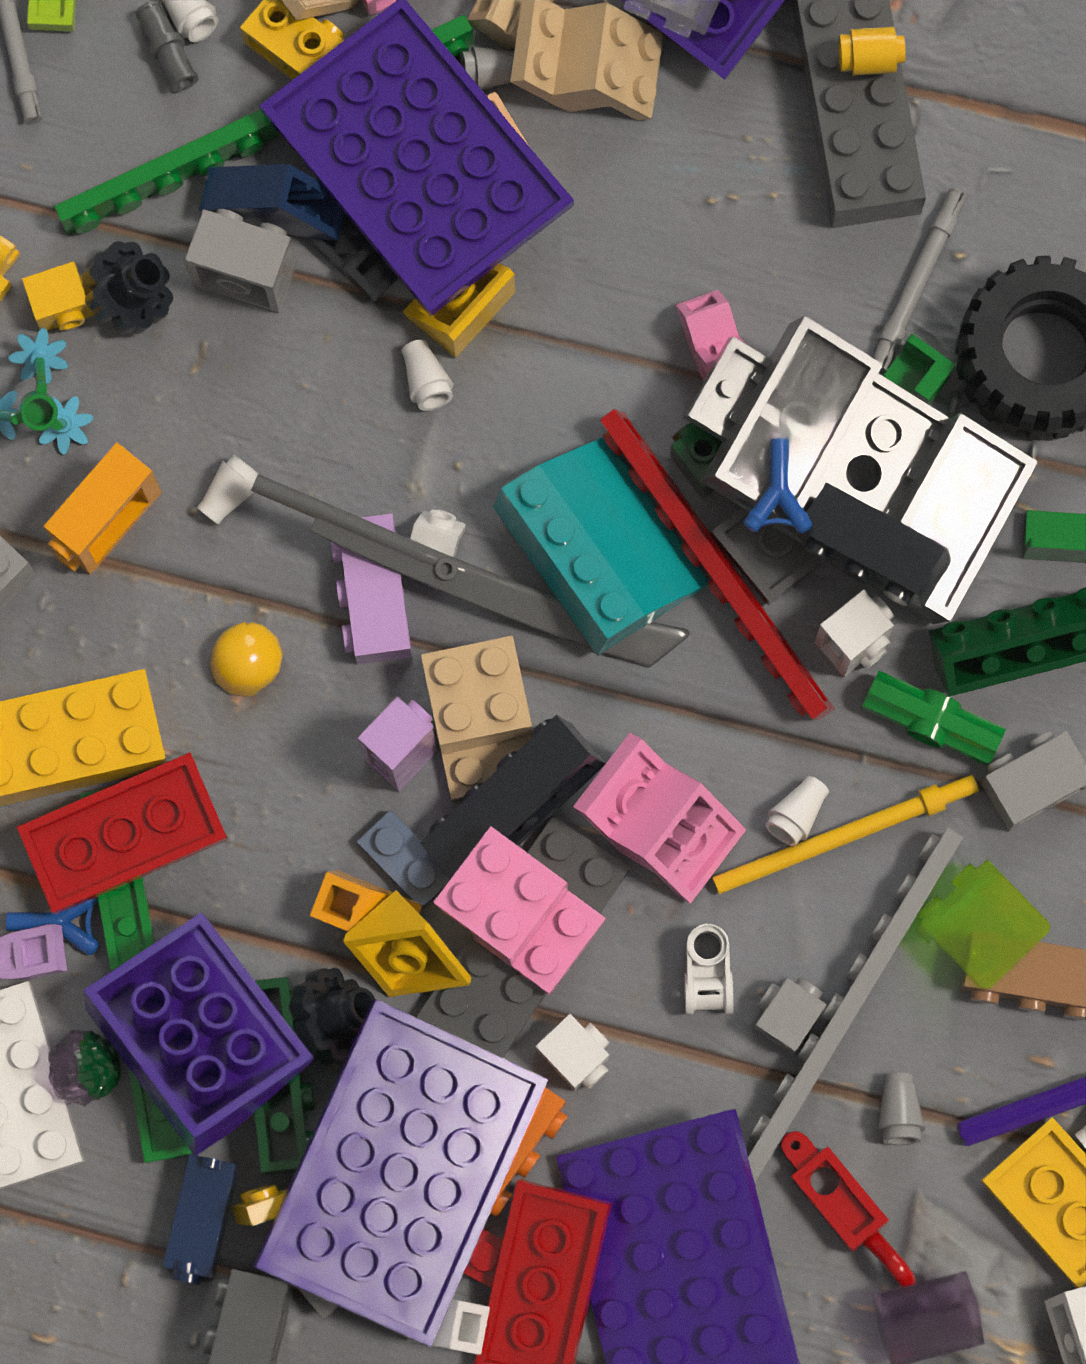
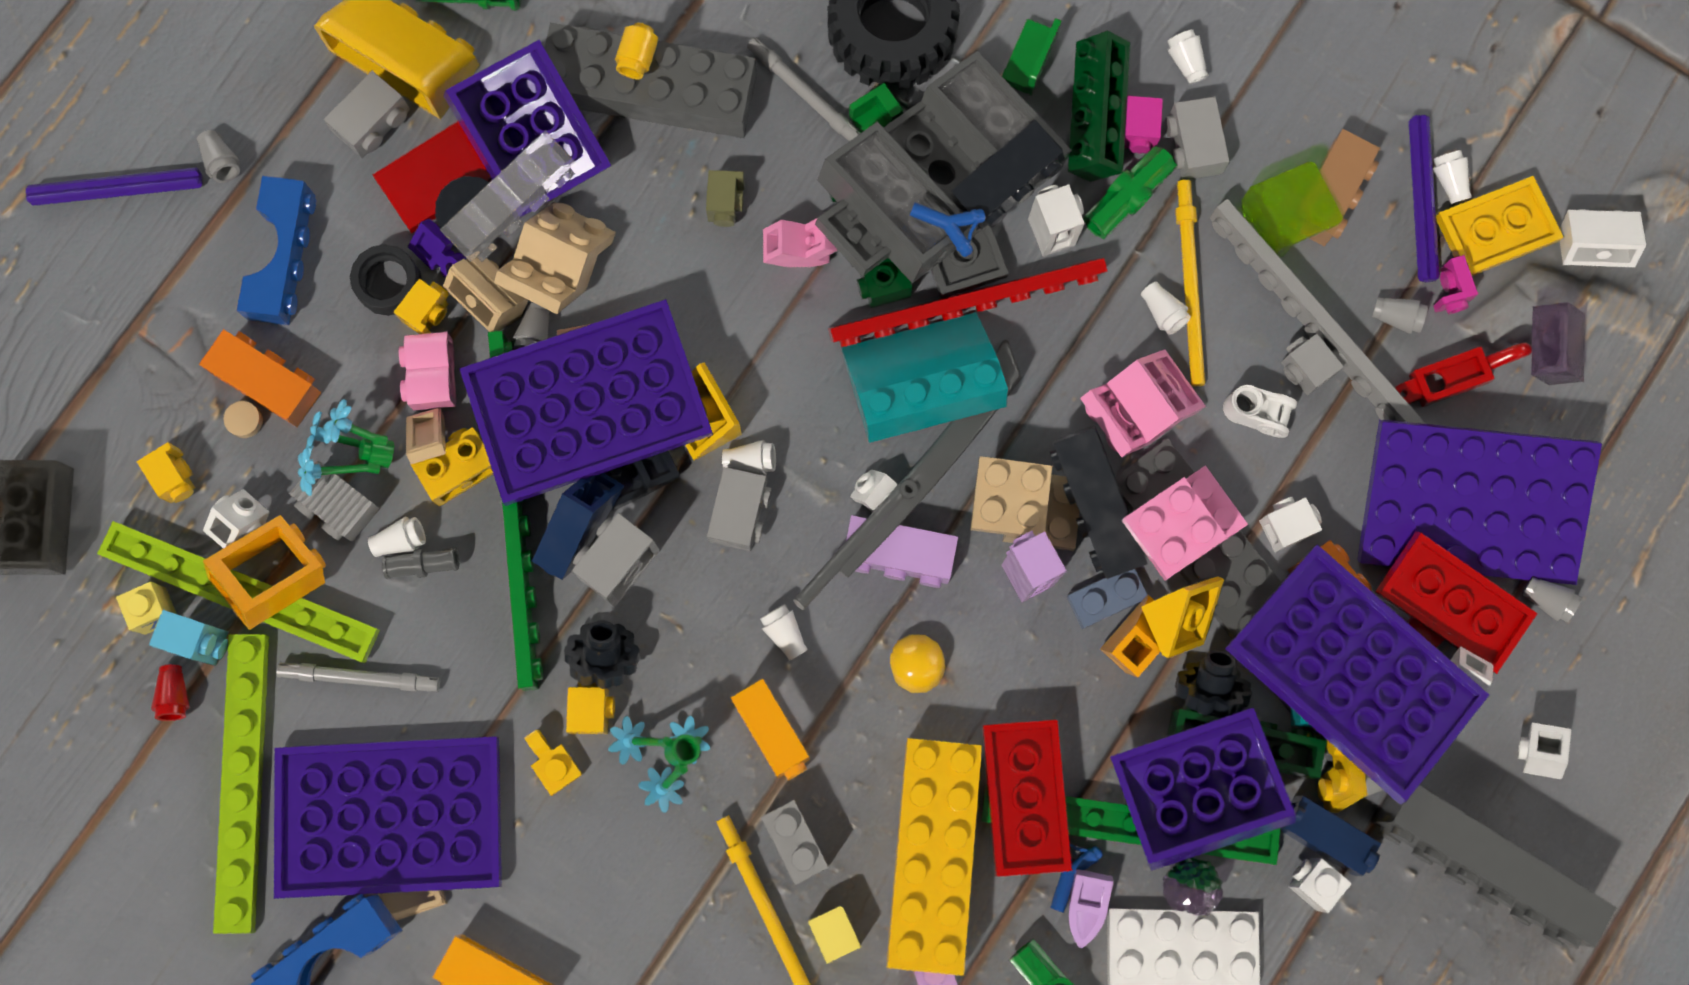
camera: 75 degrees left, 0 degrees up
none -> olive brick [706,170,745,227]
none -> light grey brick [707,467,772,551]
none -> dark pink brick [1124,96,1163,153]
none -> white brick [1288,858,1352,913]
none -> dark pink bracket [1433,255,1478,314]

